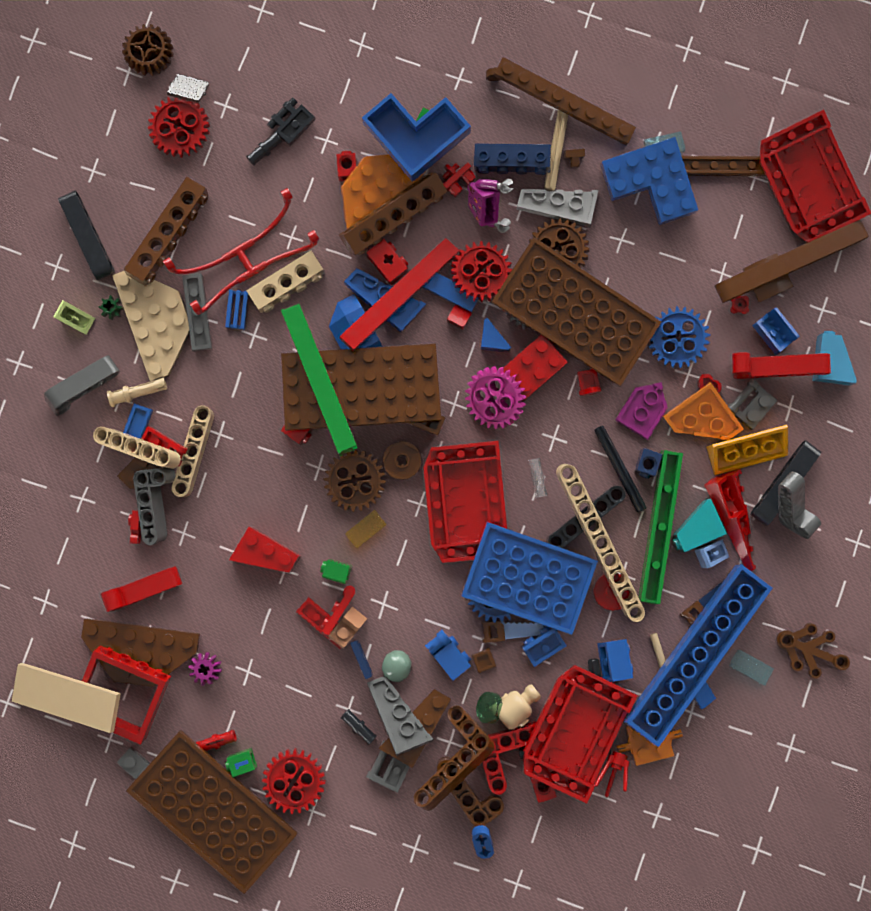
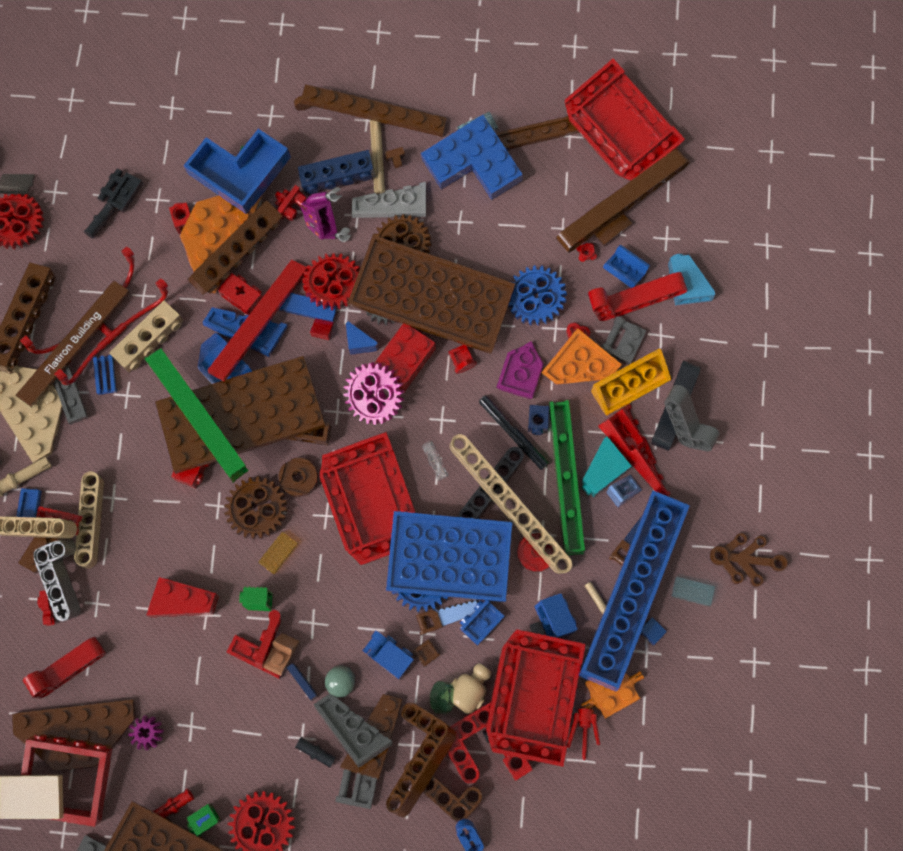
camera: 10 degrees left, 10 degrees down
none -> reddish brown tile [15,280,129,408]

